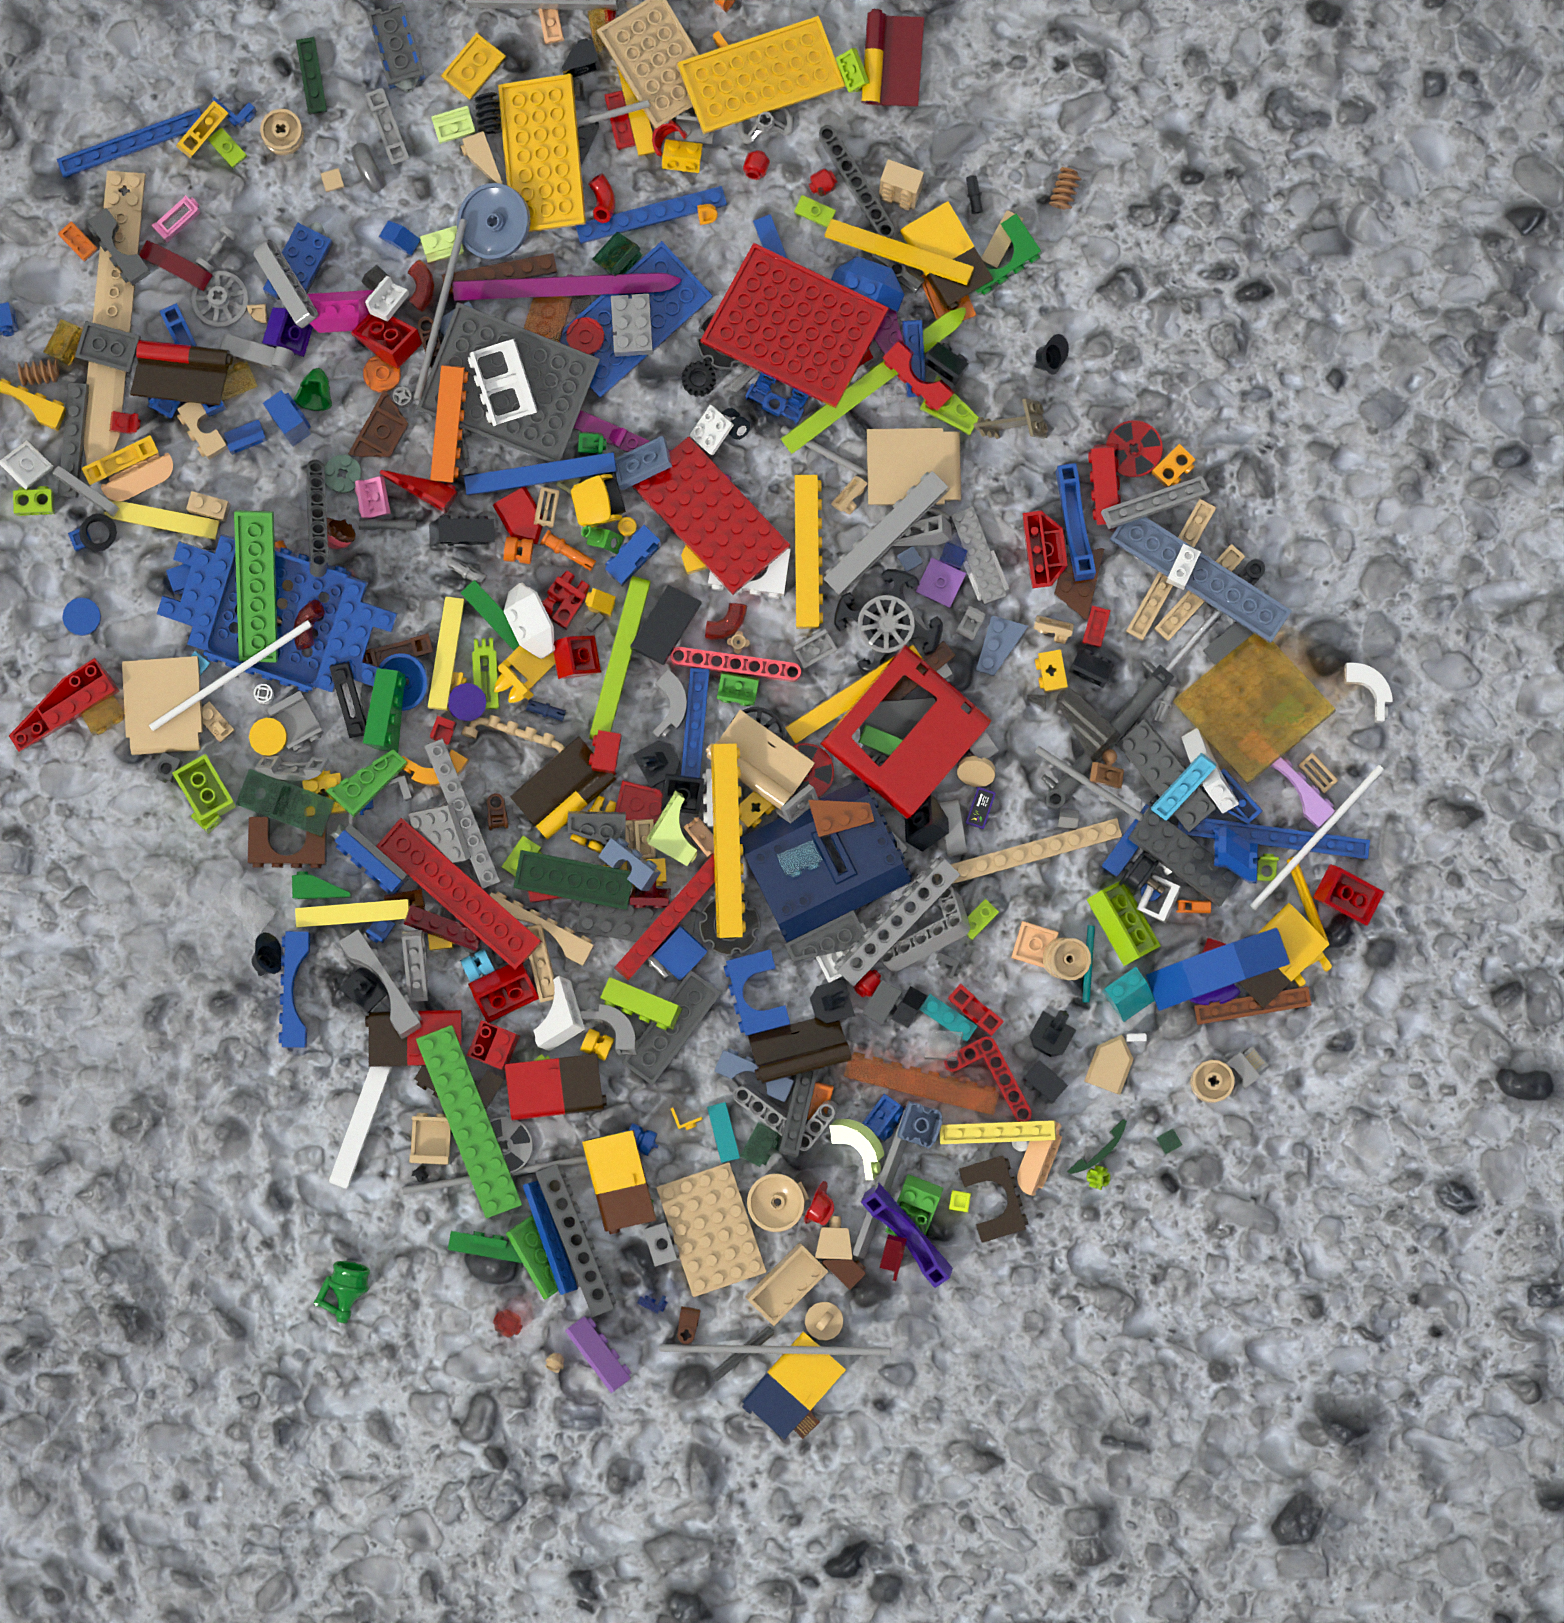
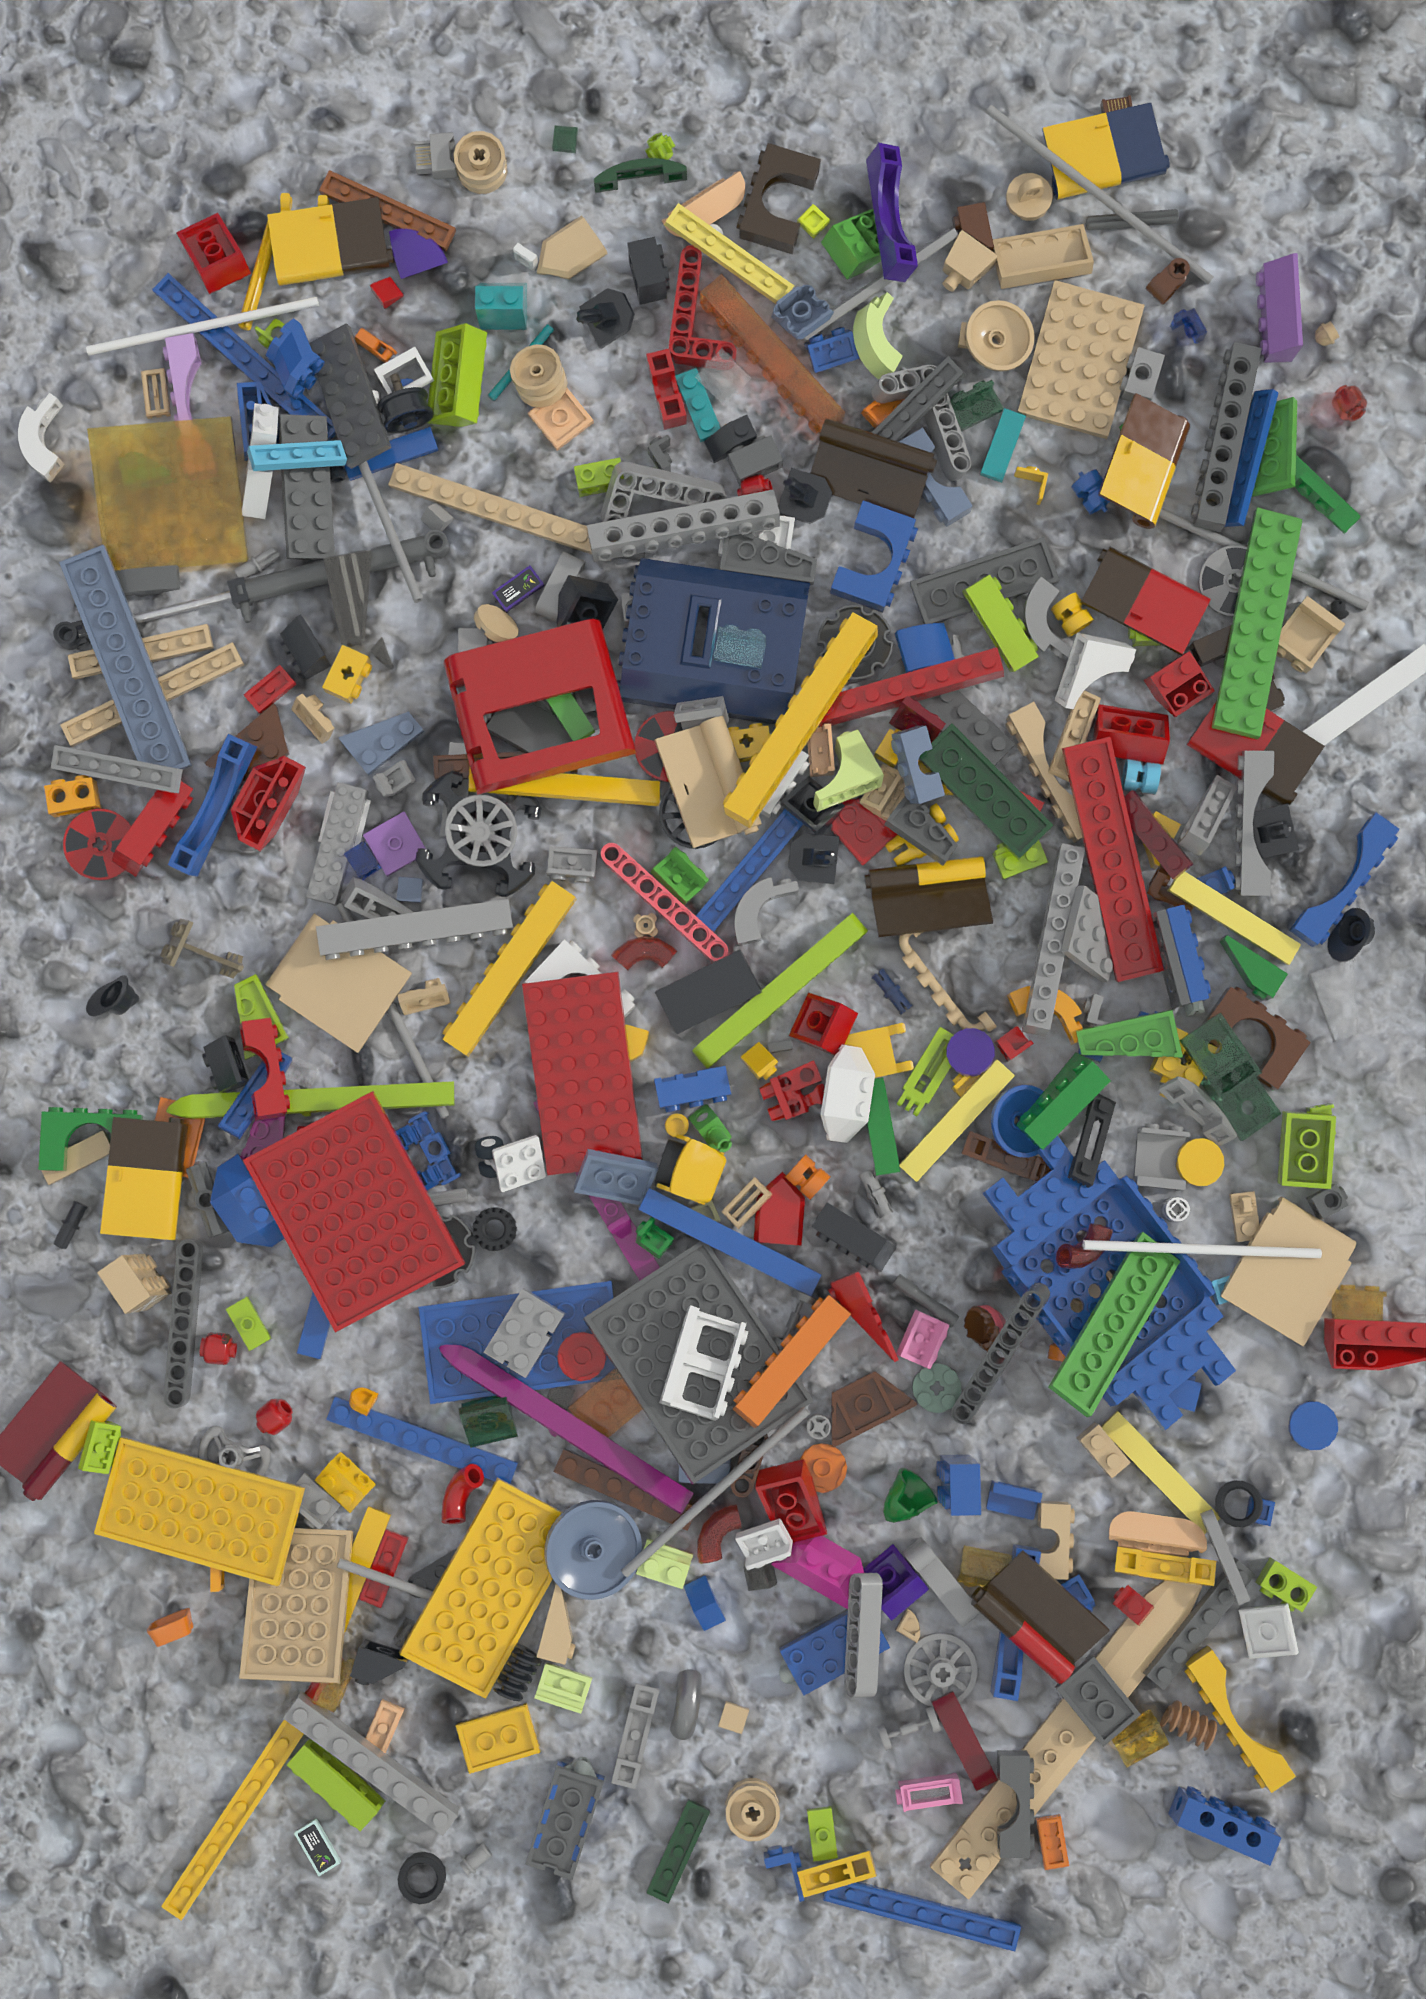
camera: 150 degrees left, 0 degrees up
reddish brown piece [487,793,509,831] -> none
yellow tile [494,664,534,703] -> none
orange pin [540,530,596,571] -> none
red brick [589,730,622,774] -> none
red helmet [652,120,688,156] -> none
red piece [804,1181,834,1226] -> none
dark orange wing [808,800,875,837] -> none
yellow tile [825,219,974,285] -> none
dark red panel [879,1234,907,1281] -> none
medium nougat plate [1090,749,1124,789] -> none
blue panel [1146,928,1291,1011] -> none
white brick [1166,544,1201,590] -> none

